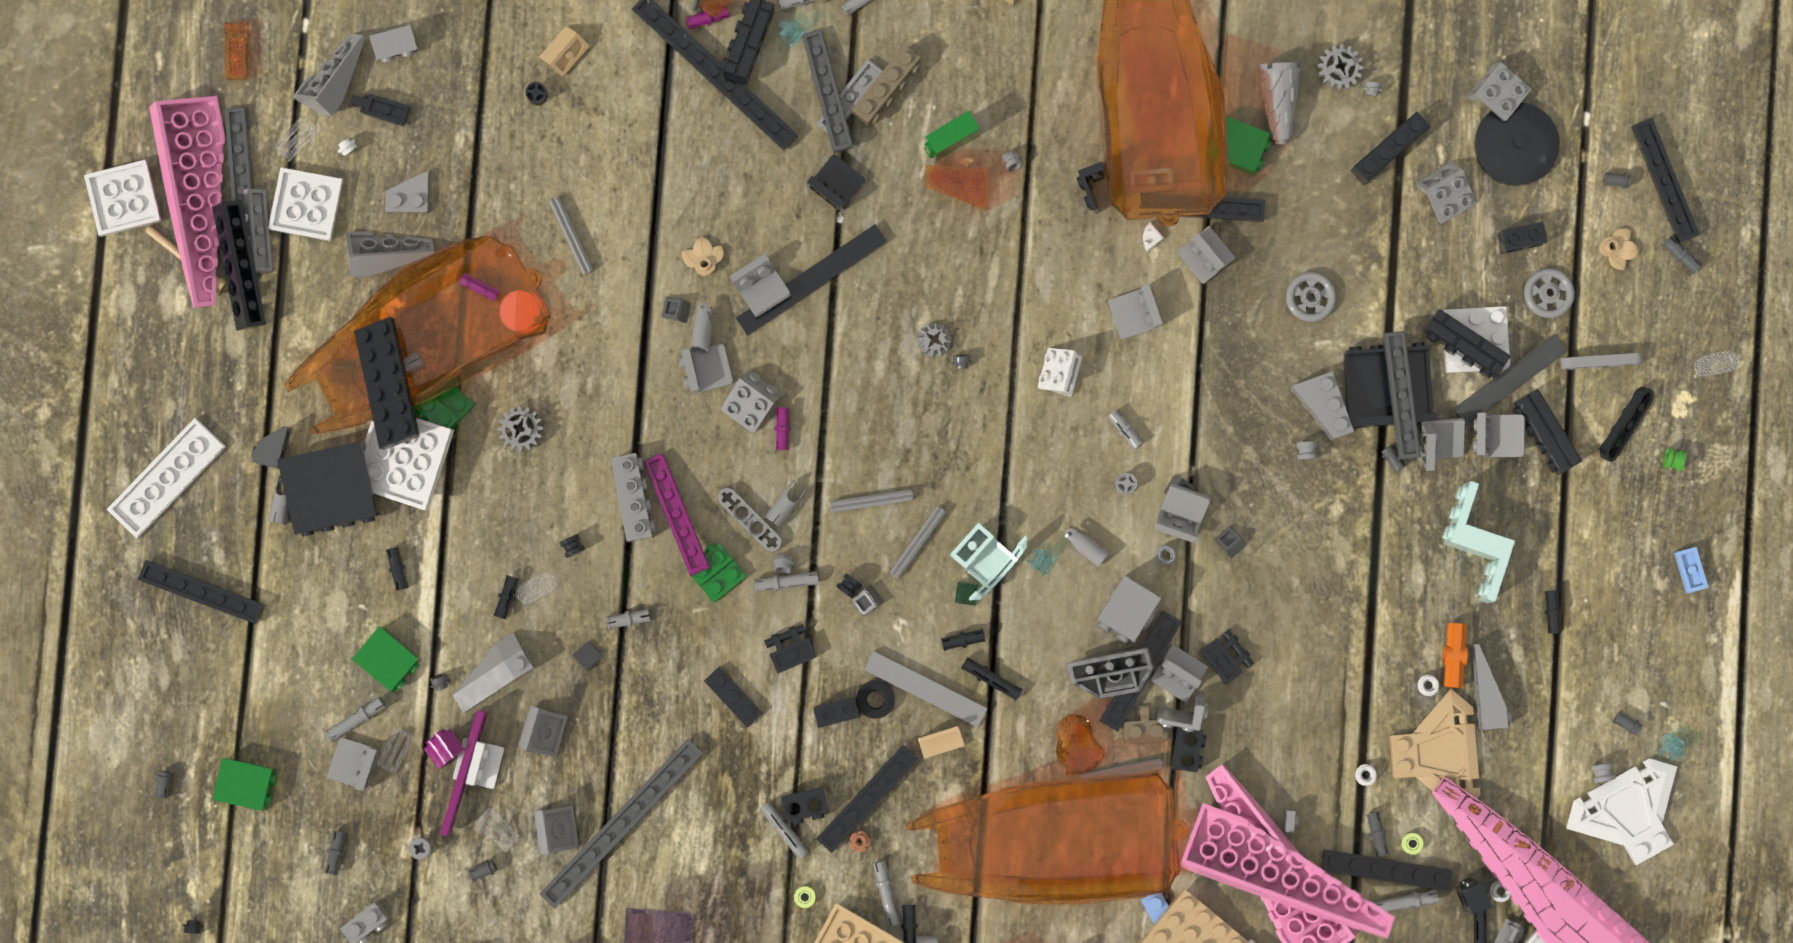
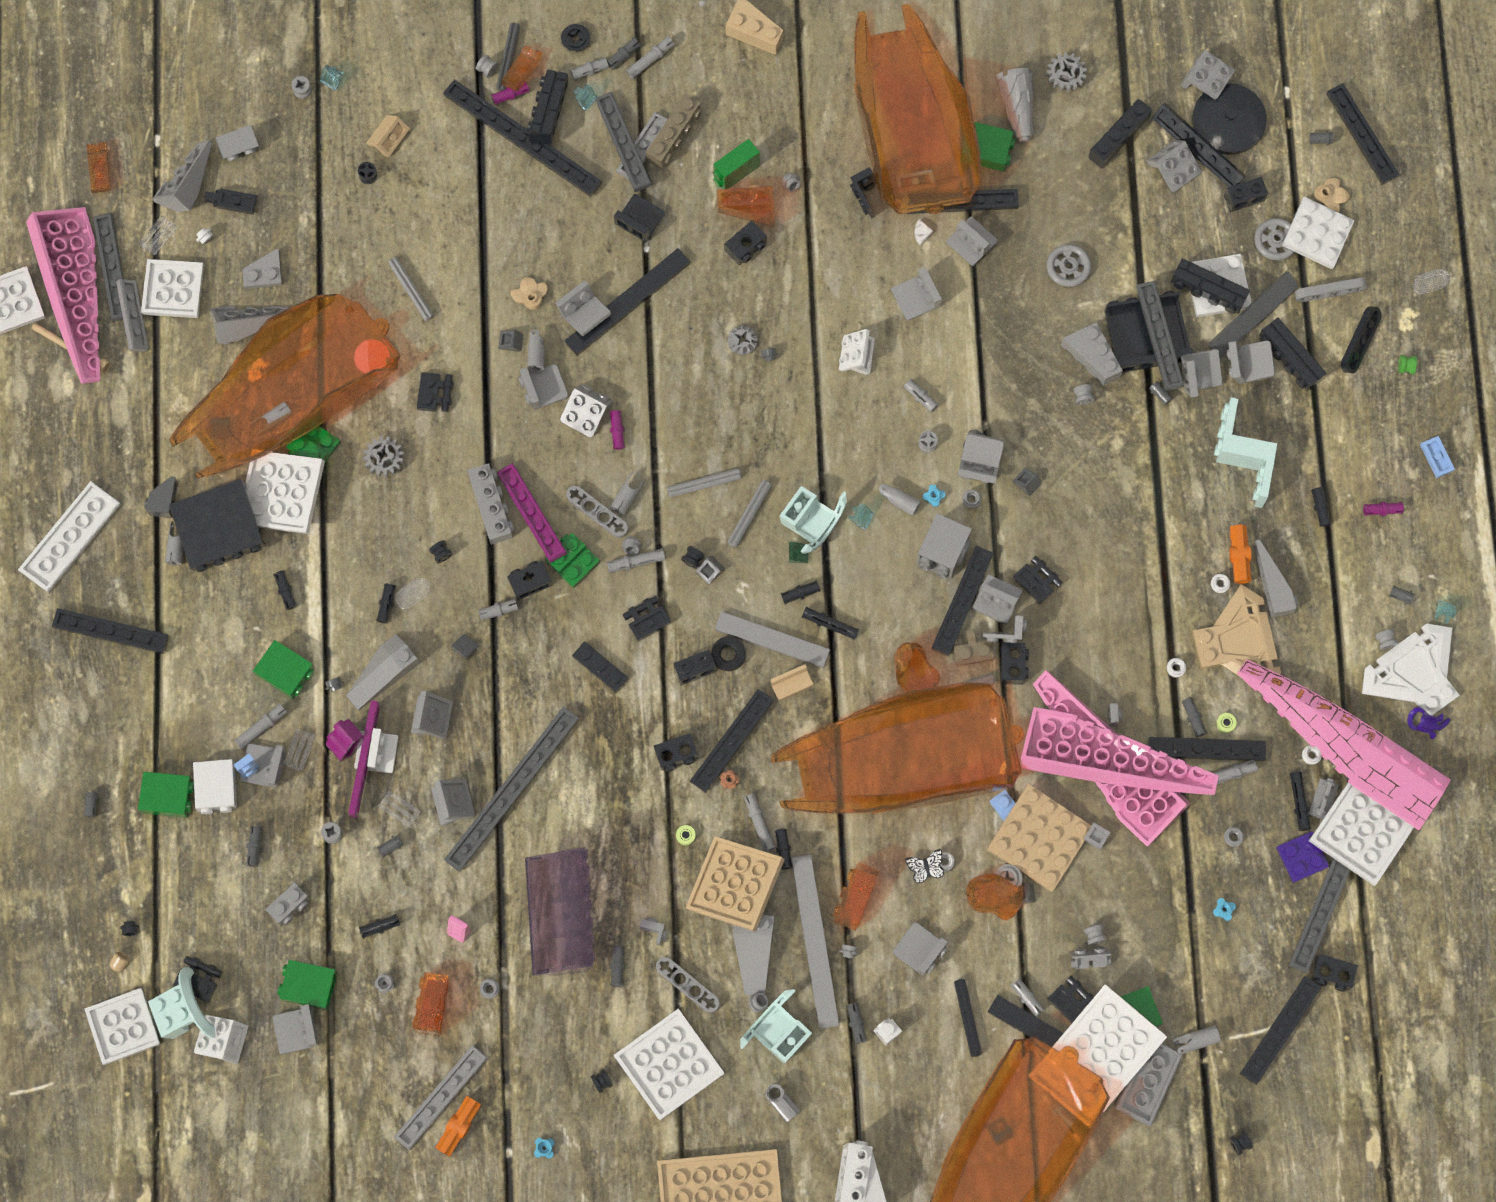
camera: 10 degrees left, 10 degrees down
black brick [212,200,266,331] -> none
black plate [354,317,420,450] -> none
magenta axle [460,273,500,301] -> none
light grey pin [760,801,809,860] -> none
dark grey wedge [1067,646,1154,699] -> none
light grey plate [1362,82,1383,96] -> none
black brick [1455,878,1492,915] -> none
dark grey pin [1662,236,1703,274] -> none
none -> white brick [193,759,237,814]
none -> light blue plate [234,754,259,778]
none -> black plate [417,372,454,412]
none -> black brick [507,561,552,601]
none -> black brick [724,220,767,266]
none -> medium azure plate [923,485,945,507]
none -> black plate [1152,103,1246,187]
none -> white plate [1282,197,1354,269]
none -> magenta pin [1363,501,1404,517]
none -> dark purple piece [1407,707,1451,739]

